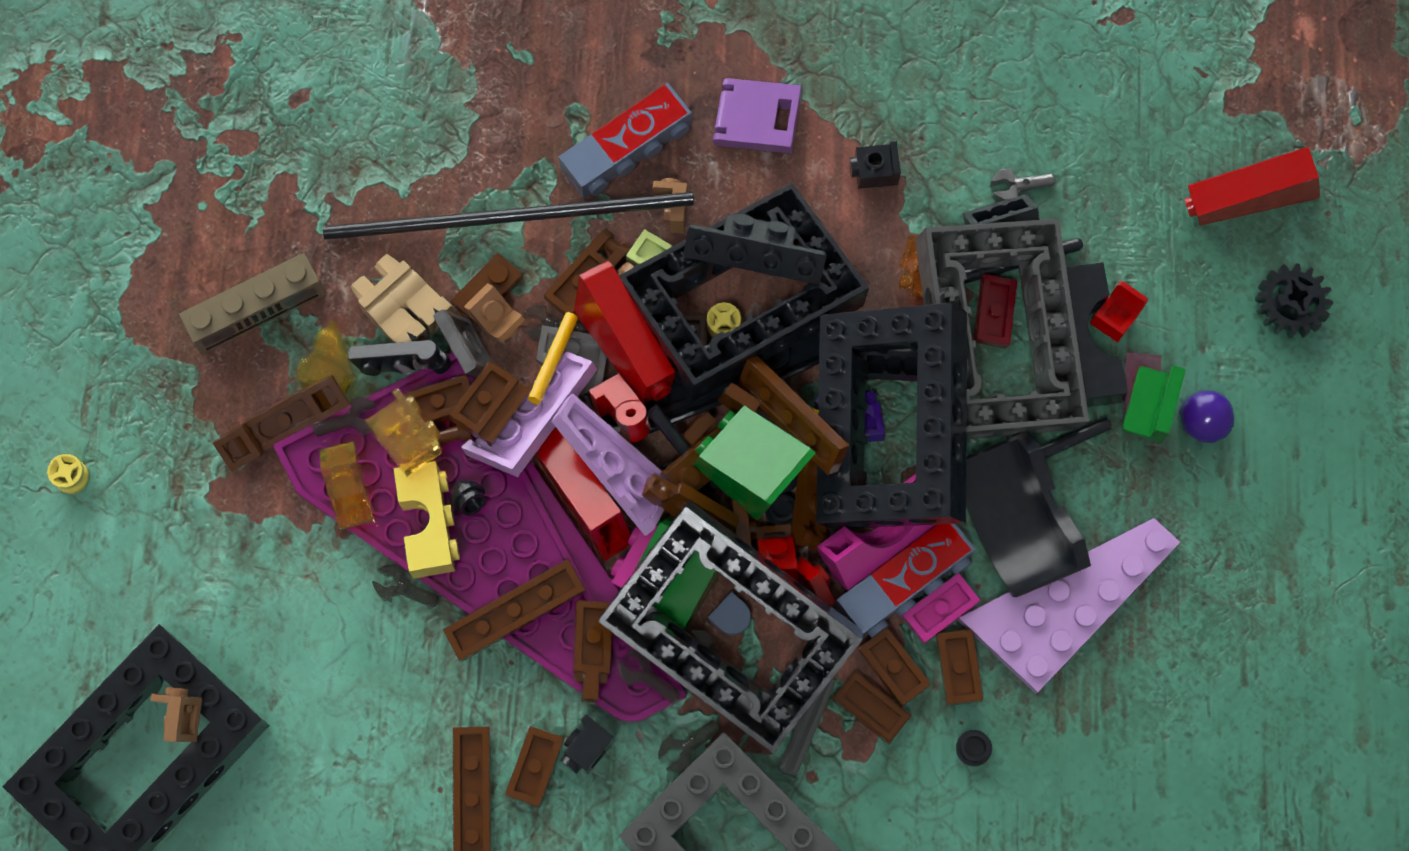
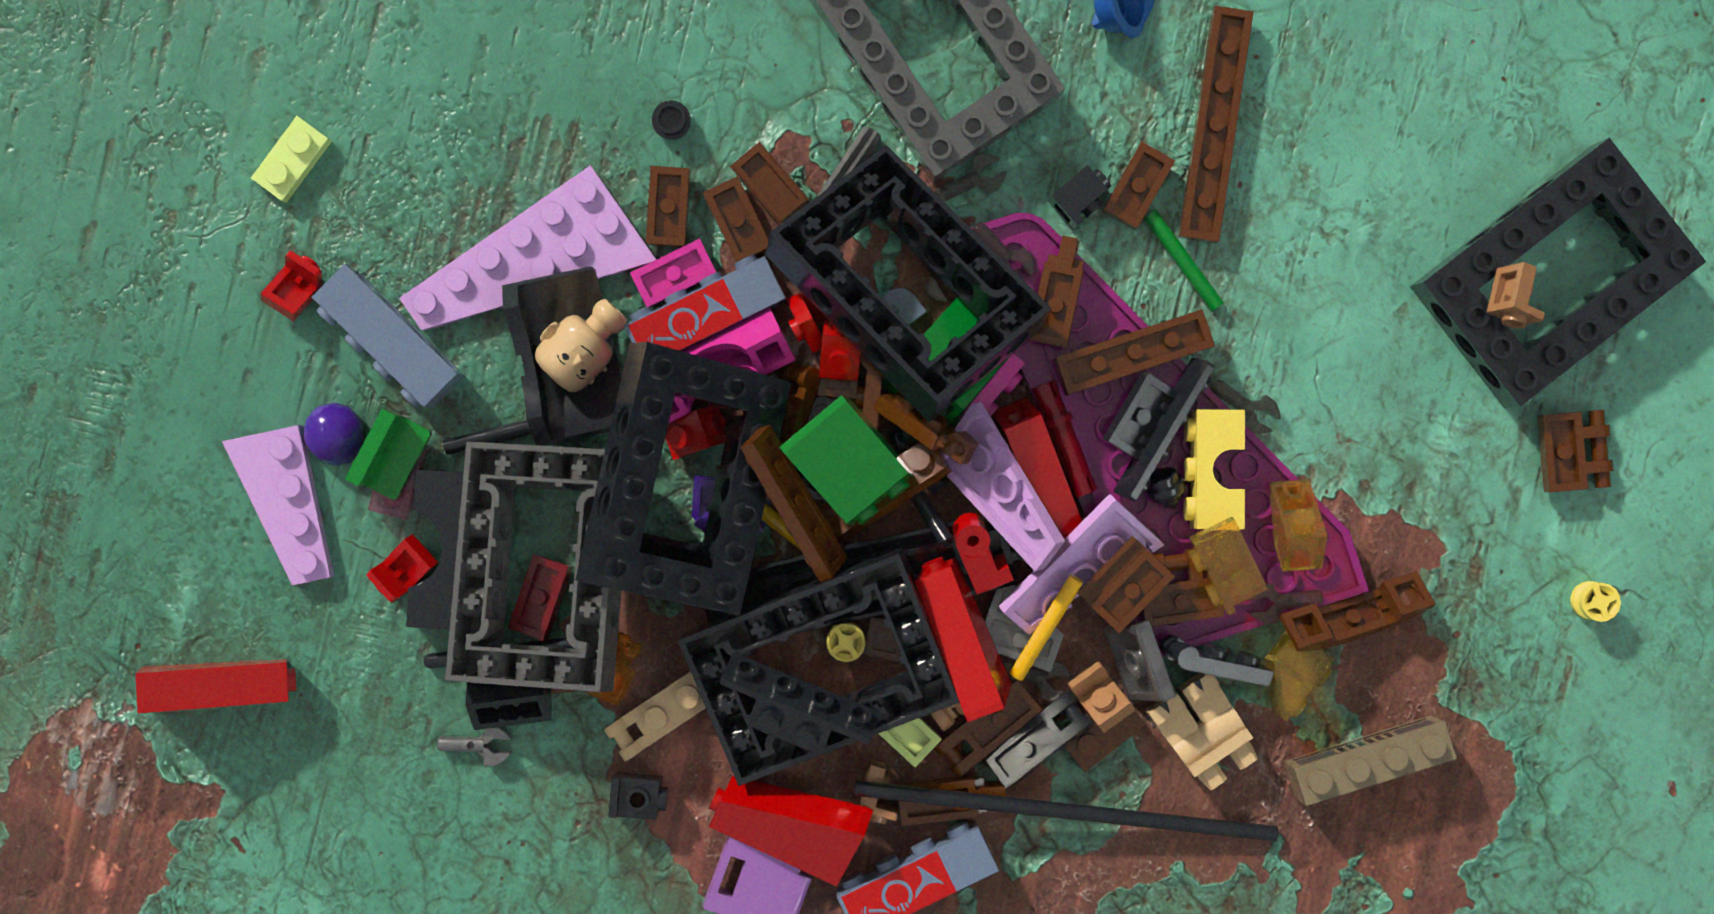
camera: 170 degrees left, 15 degrees up
reddish brown tile [681,412,716,446] -> none
reddish brown tile [717,383,761,414] -> none
black gear [1255,263,1333,339] -> none
none -> lavender wing [222,425,335,585]
none -> yellowish green plate [251,116,332,203]
none -> red bracket [260,250,322,322]
none -> sand blue brick [312,263,465,409]
none -> tan piece [535,299,627,392]
none -> tan plate [603,671,706,762]
none -> red bracket [665,407,727,460]
none -> red slope [708,776,873,887]
none -> reddish brown hinge [897,775,1007,826]
none -> plate [984,692,1095,790]
none -> dark red pin [1031,379,1098,498]
none -> black bracket [1103,358,1215,502]
none -> green bar [1143,209,1224,312]
none -> reddish brown plate [1537,410,1614,493]

